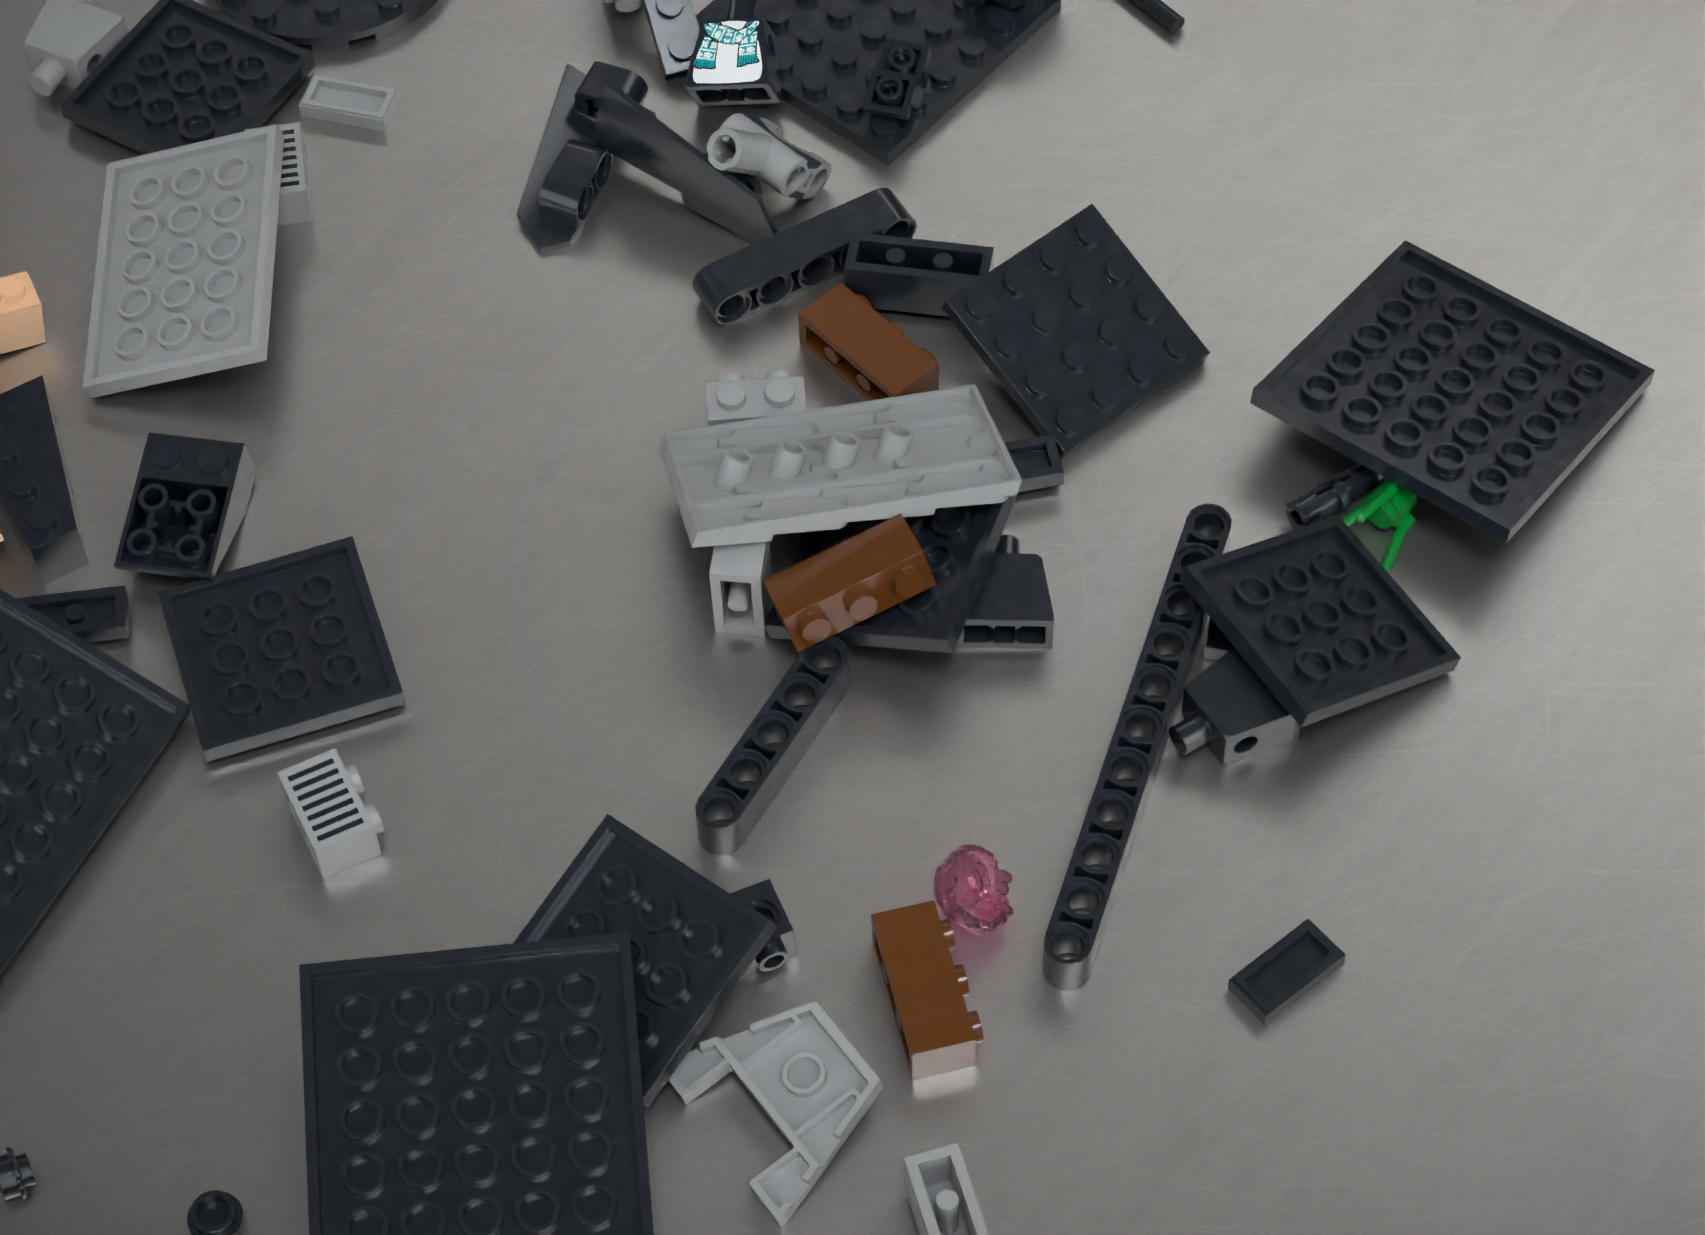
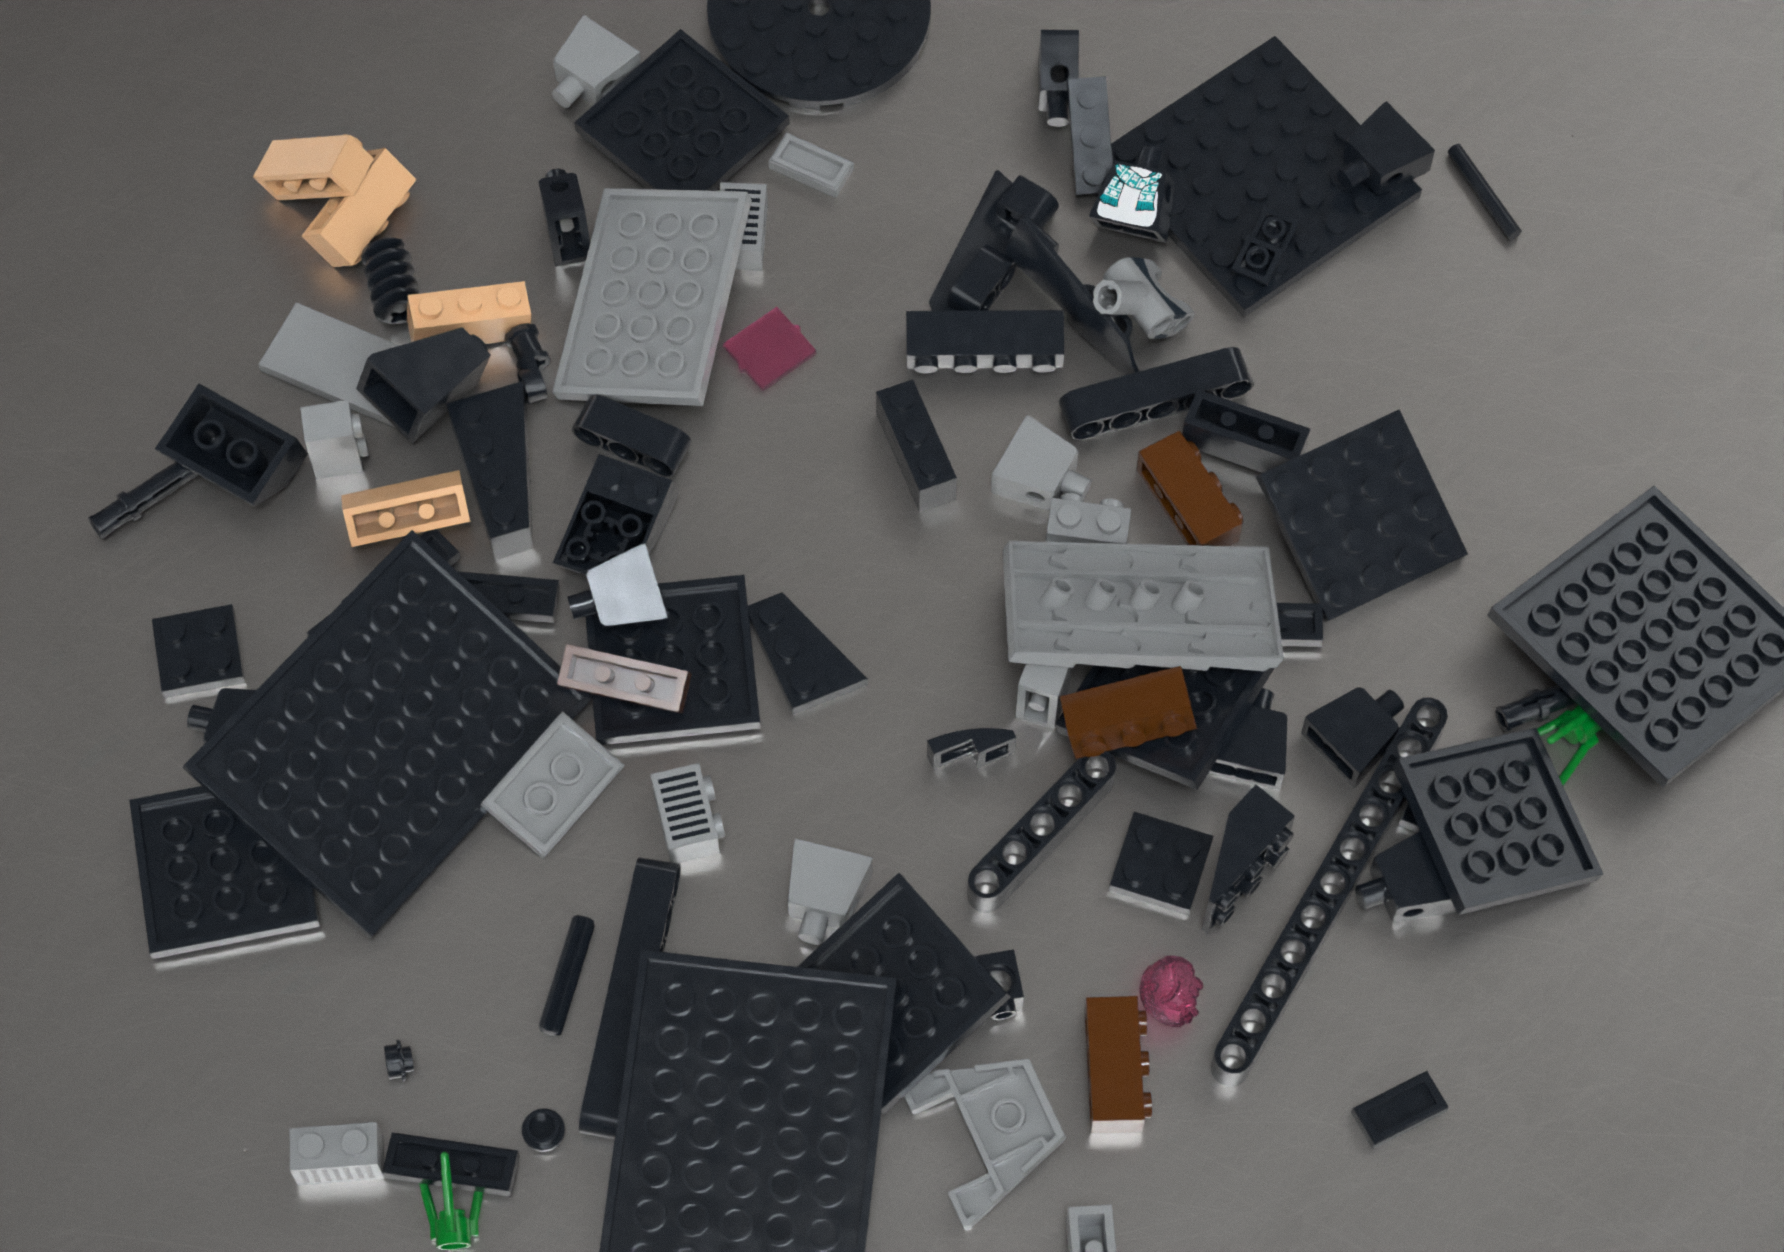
camera: 10 degrees right, 10 degrees up
none -> light grey tile [480,711,625,859]
none -> black connector [504,323,551,404]
none -> black torso [538,168,590,266]
none -> black axle [539,915,595,1036]
none -> brick [557,644,692,714]
none -> torso [567,543,668,630]
none -> black beam [572,395,692,477]
none -> black beam [578,857,681,1139]
none -> clear pink piece [723,307,817,391]
none -> black wing [748,592,868,715]
none -> light grey torso [788,838,873,945]
none -> black brick [876,379,957,512]
none -> black brick [906,310,1064,373]
none -> black slope [927,728,1016,770]
none -> light grey torso [991,415,1092,510]
none -> black plate [1109,811,1214,916]
none -> black slope [1202,784,1295,933]
none -> black torso [1301,687,1404,788]

